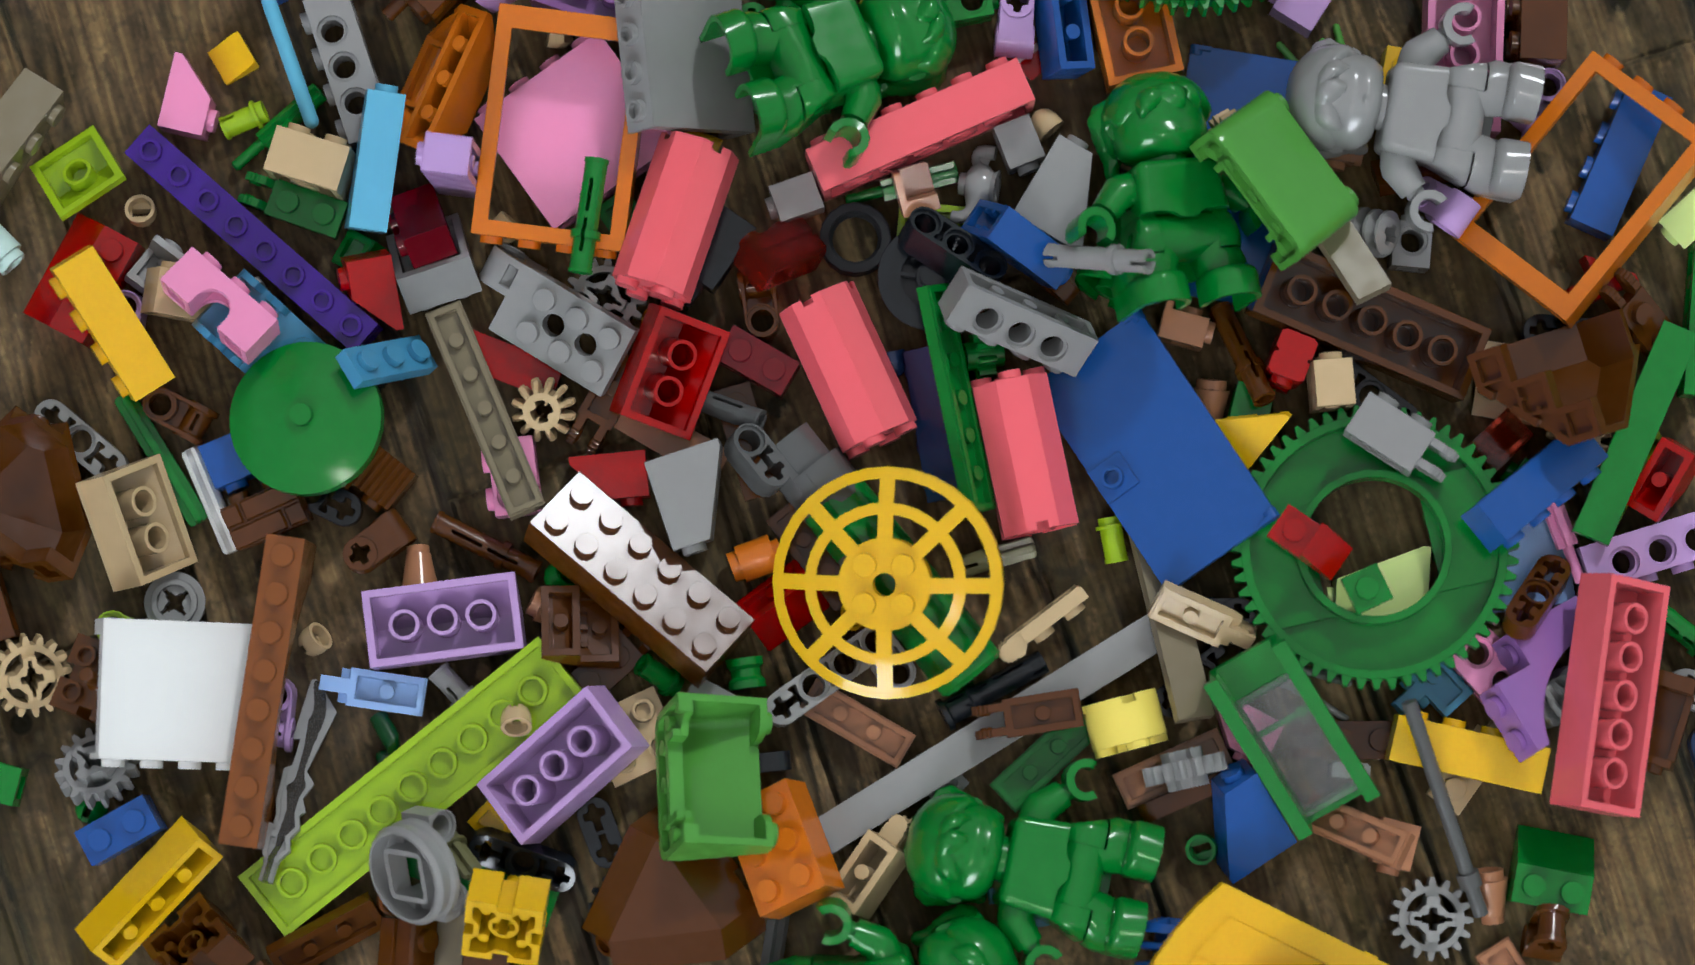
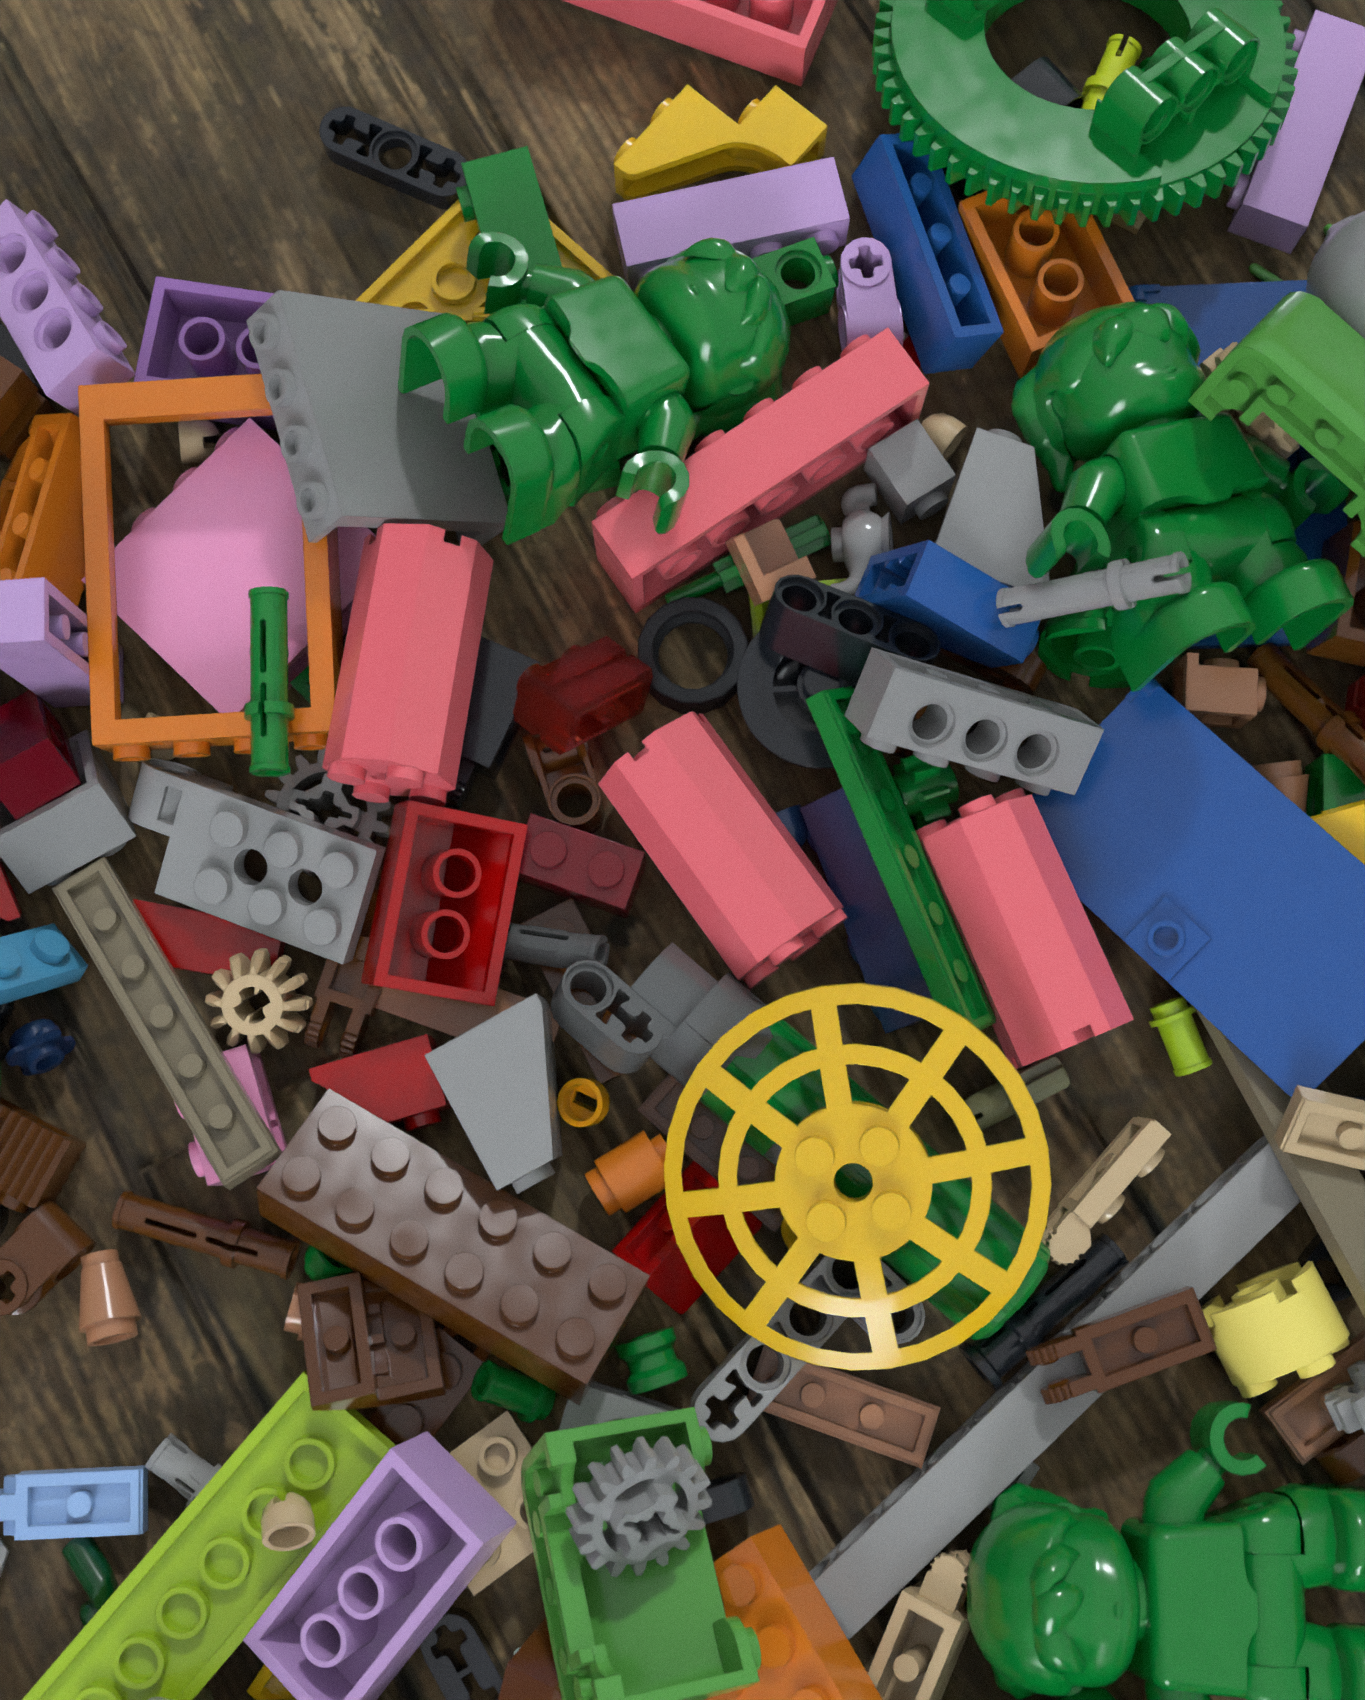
camera: 10 degrees left, 5 degrees down
lavender slope [361,571,527,671] -> none
light grey brick [764,171,825,227] -> none
green tile [989,717,1090,813] -> none
none -> dark blue plate [5,1019,76,1076]
none -> light orange hinge [557,1078,611,1127]
none -> light grey gear [566,1436,712,1577]

